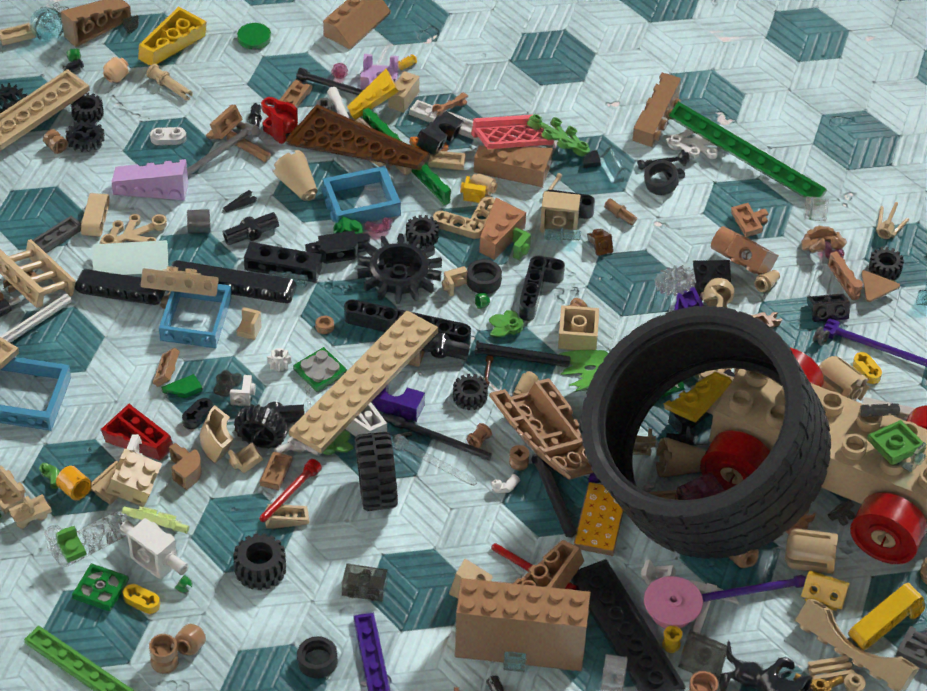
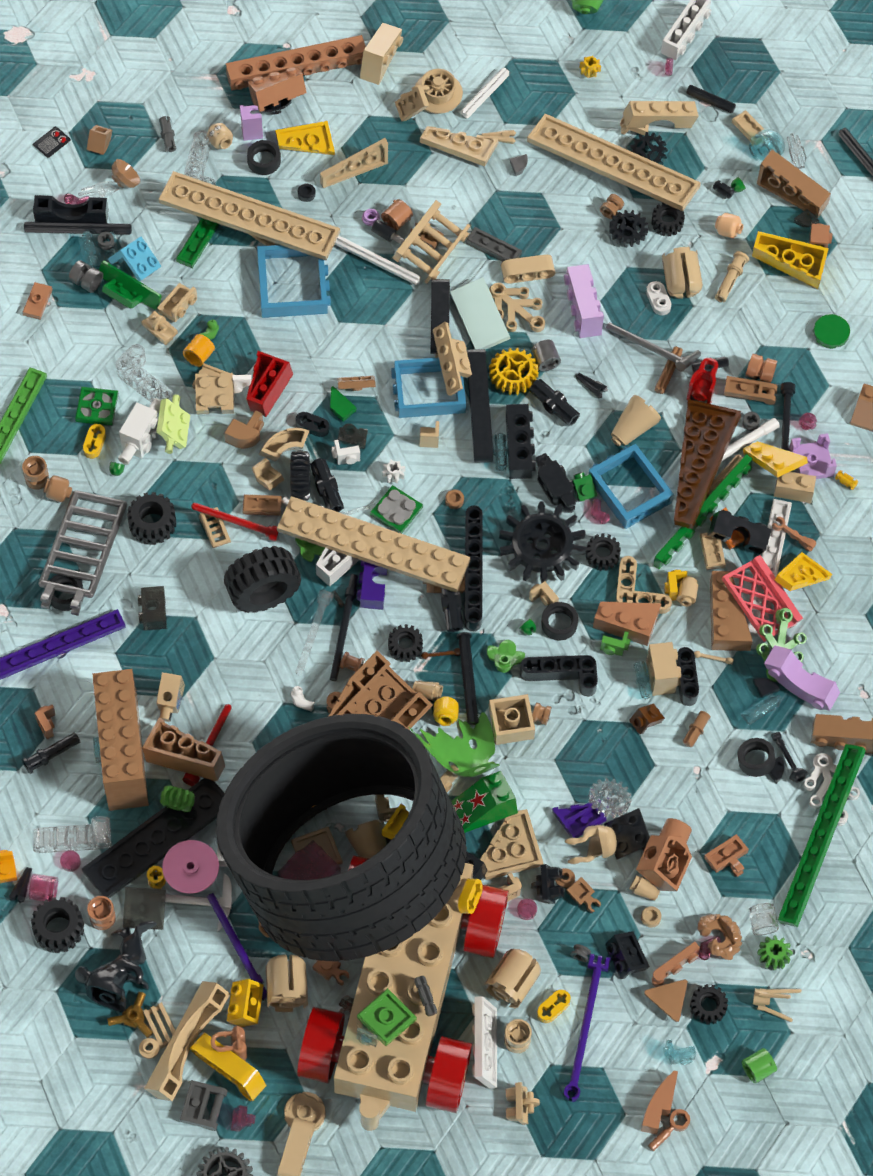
camera: 75 degrees right, 15 degrees up
bright green bracket [56,526,87,563] -> none
medium nougat panel [206,105,243,139] -> none
none -> flat silver bar [38,490,127,616]
none -> bright green gear [160,785,195,812]
none -> nougat piece [211,1026,247,1061]
none -> yellow head [433,696,459,726]
none -> yellow gear [489,347,539,396]
none -> tan wheel [504,1019,532,1053]
none -> tan tile [641,906,662,928]
none -> tan cylinder [662,247,703,299]
none -> nougat wheel [745,353,778,383]
none -> bright green gear [757,935,793,971]
none -> lavender brick [764,645,840,711]
none -> yellow wing [774,552,833,591]
none -> nougat brick [809,223,832,248]

